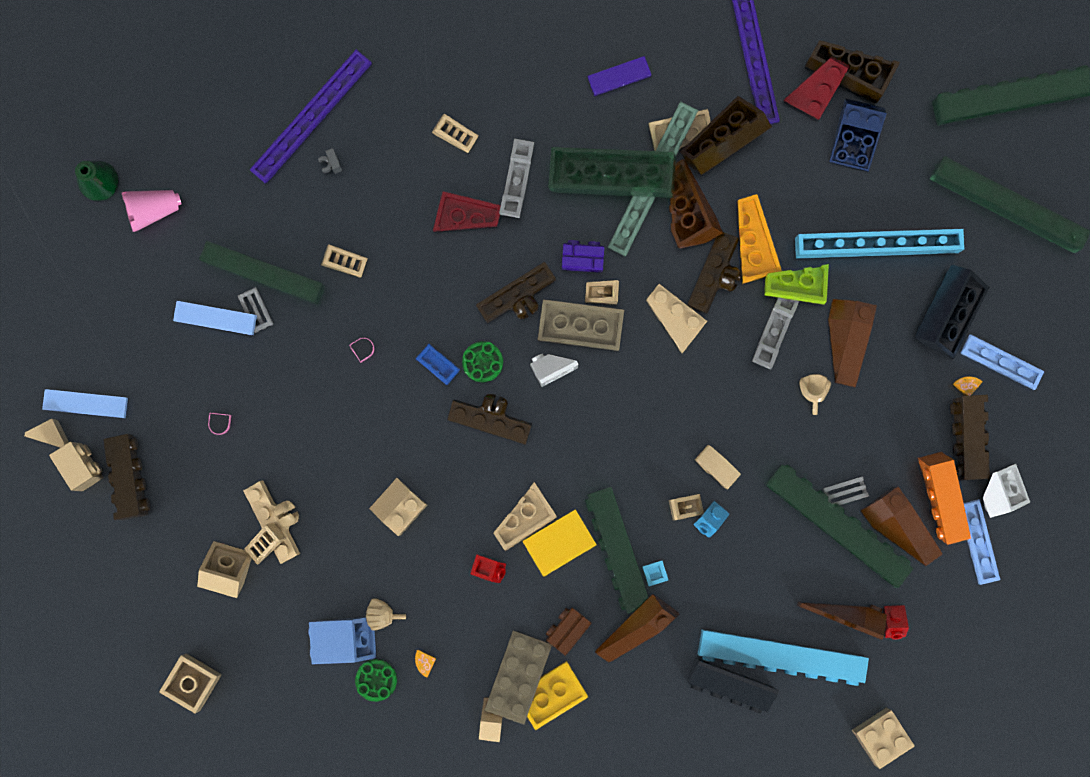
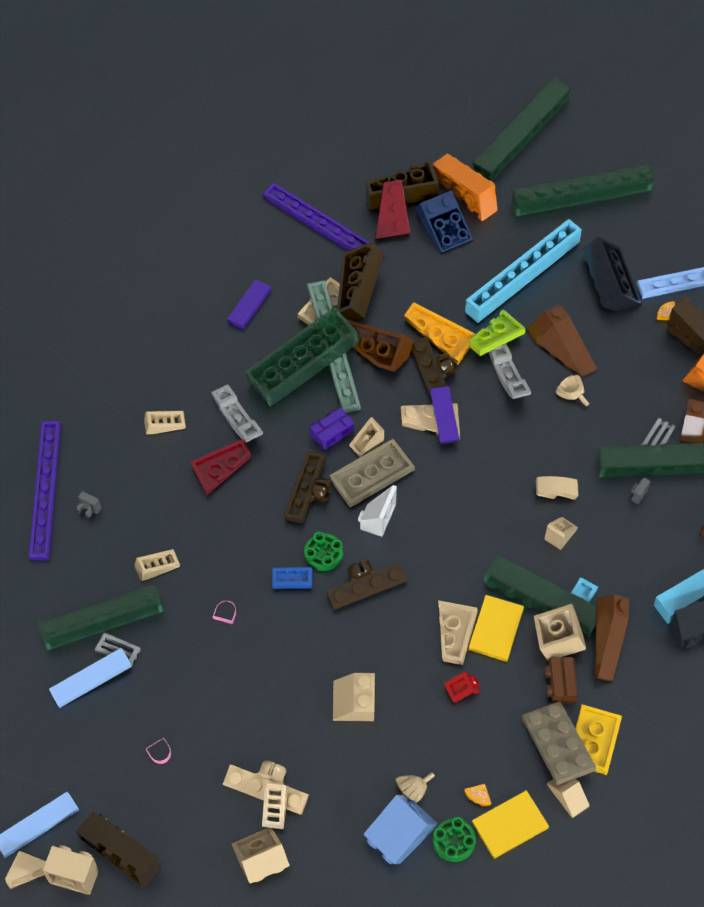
camera: 40 degrees left, 25 degrees down
dark azure bracket [694,501,729,538] -> none
none -> dark purple tile [430,386,459,444]
none -> orange wedge [432,153,498,221]
none -> yellow tile [472,790,549,859]
none -> tan slope [534,604,586,661]
none -> dark grey plate [631,478,650,504]

